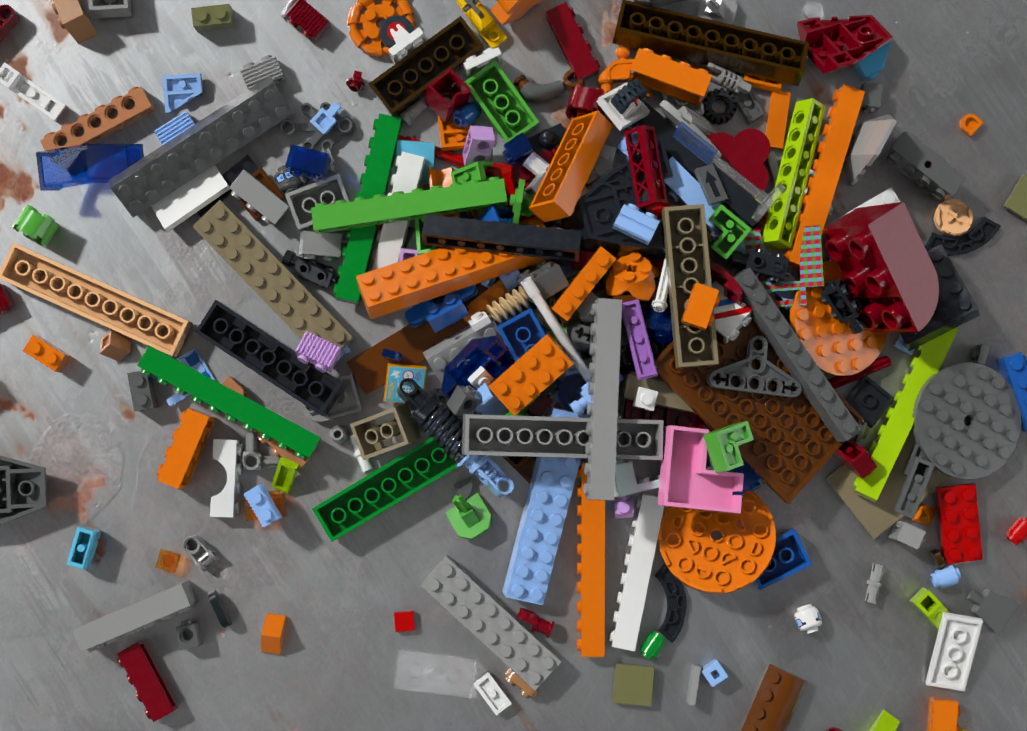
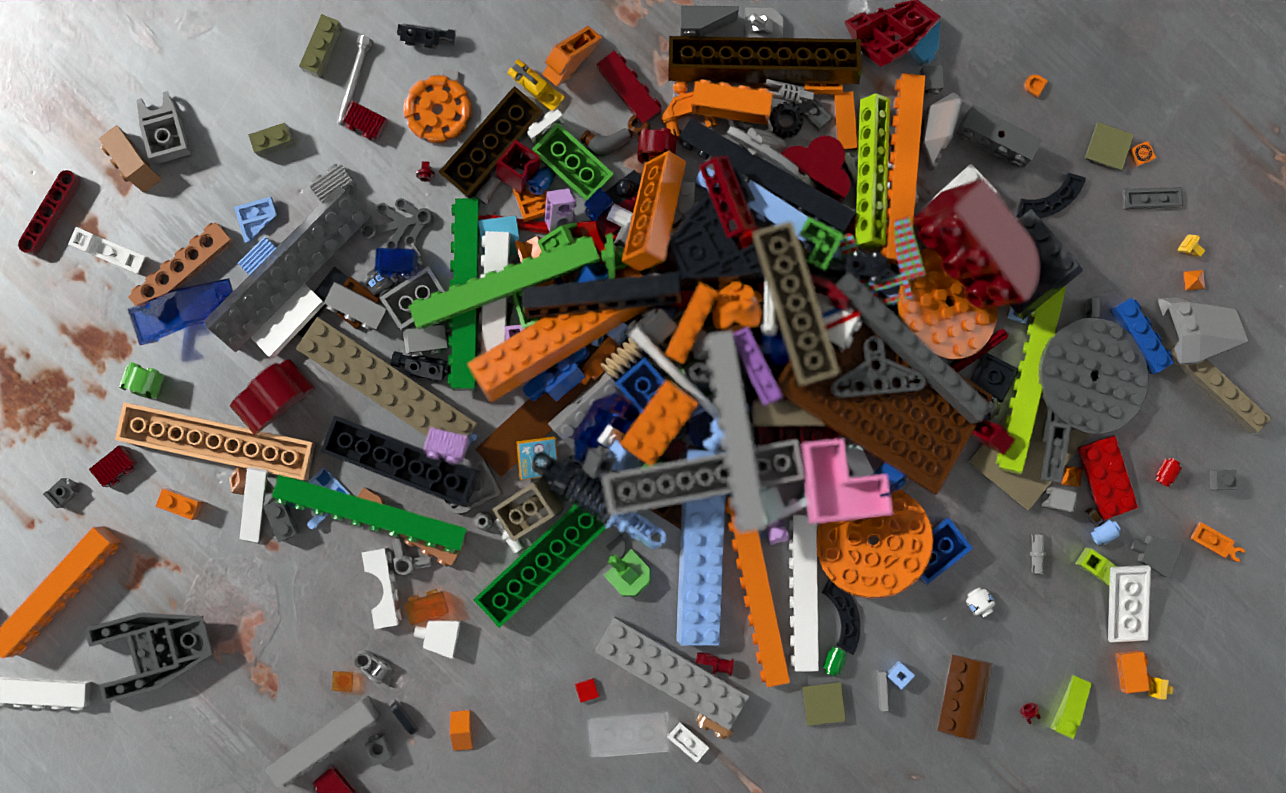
camera: 10 degrees left, 0 degrees up
medium azure brick [67,526,101,569] -> none
orange brick [157,408,216,489] -> none
light blue brick [244,484,282,527] -> none
lime tile [271,457,299,494] -> none
light blue plate [310,101,343,135] -> none
plate [380,15,426,64] -> none
clear blue tile [381,348,402,361] -> none
white plate [468,311,491,332] -> none
plate [596,79,650,131] -> none
light blue brick [613,204,660,245] -> none
white plate [633,387,658,411] -> none
clear piece [673,121,785,222] -> none
orange brick [681,283,721,330] -> none
dark grey tile [694,164,728,206] -> none
bright green panel [703,421,754,473] -> none
black brick [821,278,866,334] -> none
light nougat tile [933,199,973,237] -> none
none -> dark red brick [230,359,315,435]
none -> white tile [239,466,268,543]
none -> white torso [414,619,461,658]

